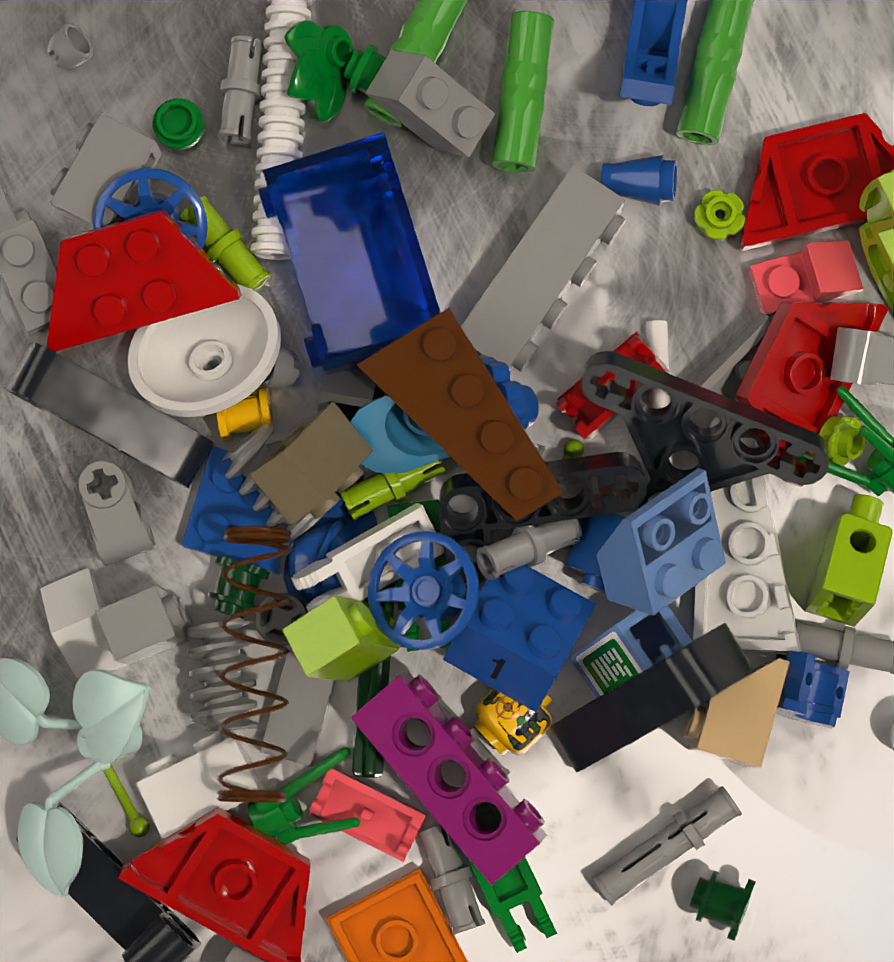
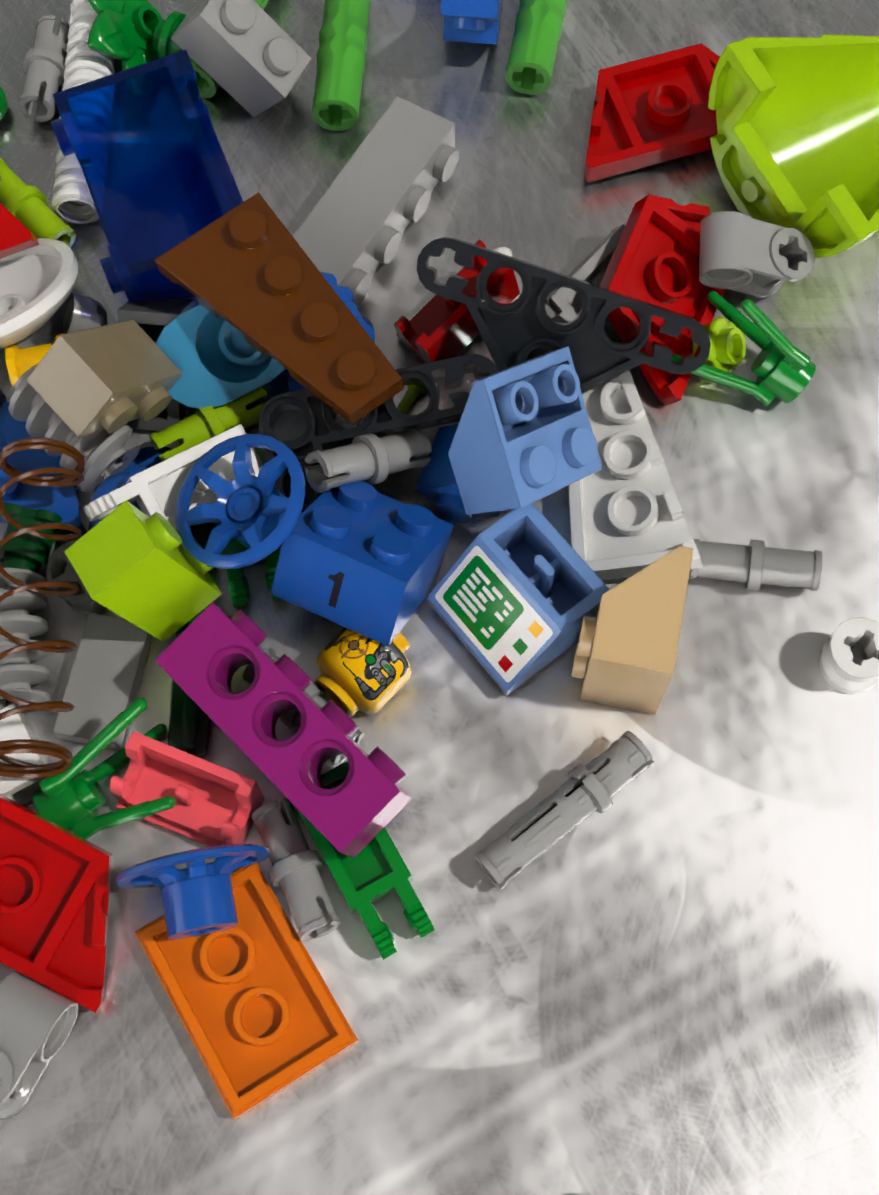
camera: 10 degrees left, 15 degrees down
black beam [550,622,754,773] -> none
blue cone [601,155,677,207] -> none
dark green brick [689,871,757,941] -> none
lime plate [694,189,745,240] -> none
coral slope [748,241,864,317] -> none
blue piece [775,651,850,728] -> none
lime torso [804,494,893,627] -> none
none -> blue wheel [116,844,269,939]

